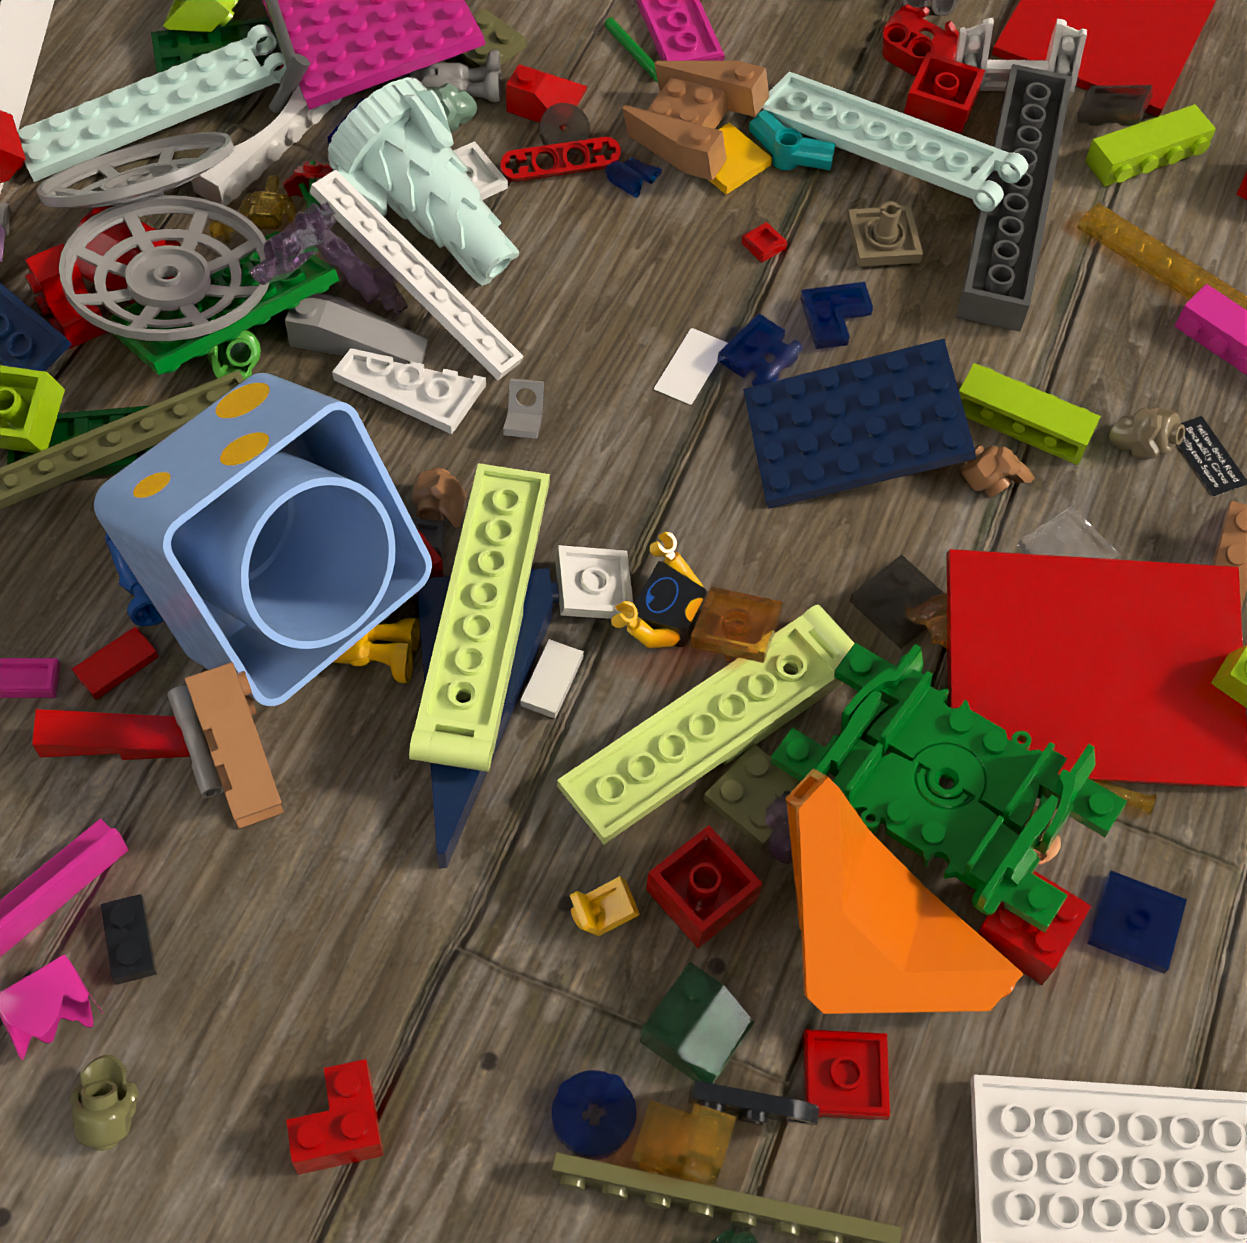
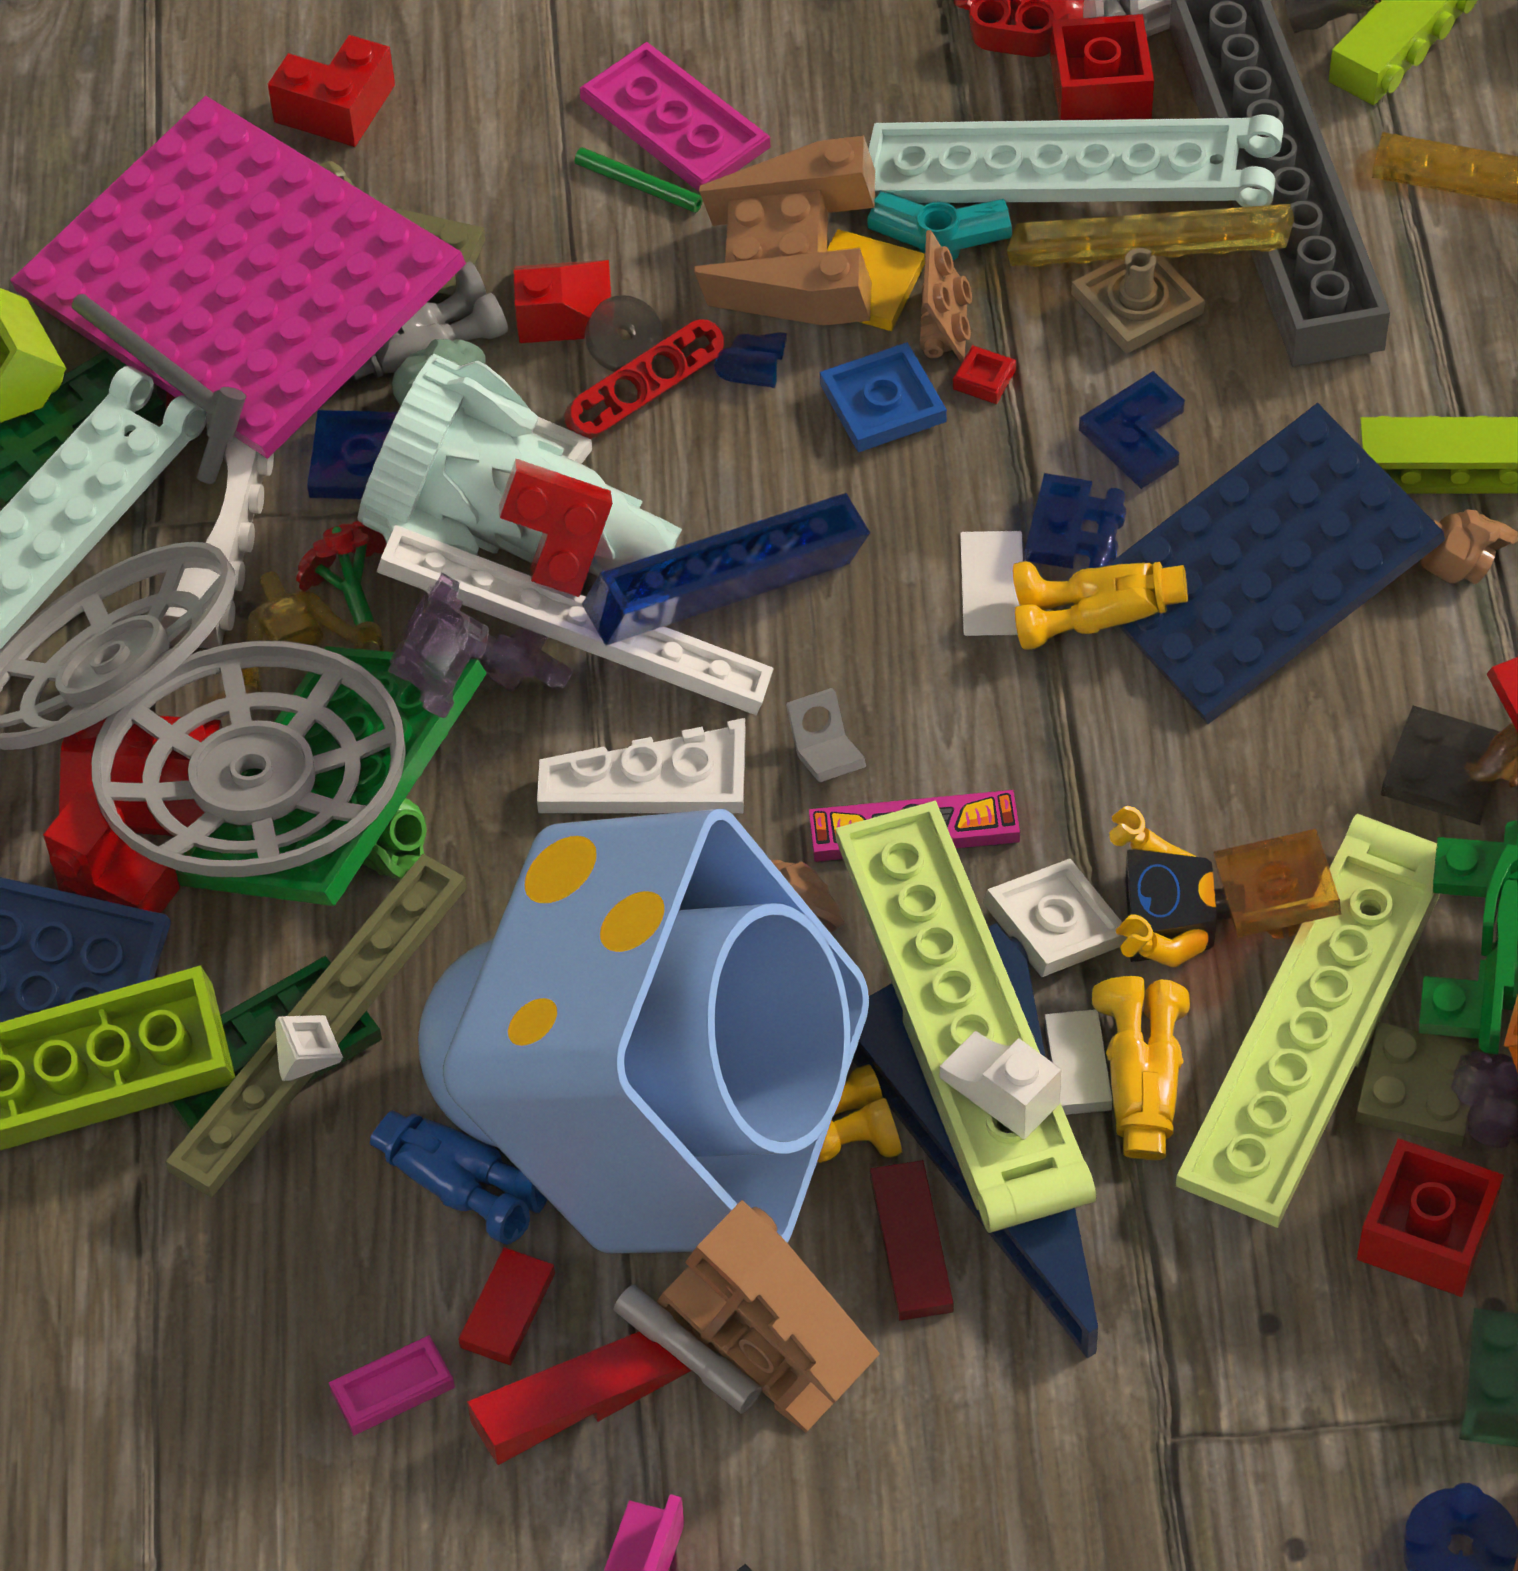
camera: 20 degrees left, 5 degrees down
light grey wedge [285,294,429,364] -> none
yellow bracket [570,876,640,936] -> none
none -> white slope [275,1015,343,1081]
none -> red brick [499,458,613,597]
none -> clear blue brick [582,493,870,646]
none -> dark pink tile [809,790,1020,862]
none -> blue plate [820,342,947,452]
none -> dark red tile [870,1160,954,1321]
none -> medium nougat hinge [920,230,972,362]
none -> white arch [940,1031,1062,1140]
none -> clear yellow plate [1007,204,1294,267]
none -> yellow piece [1013,561,1188,650]
none -> yellow piece [1092,976,1190,1160]

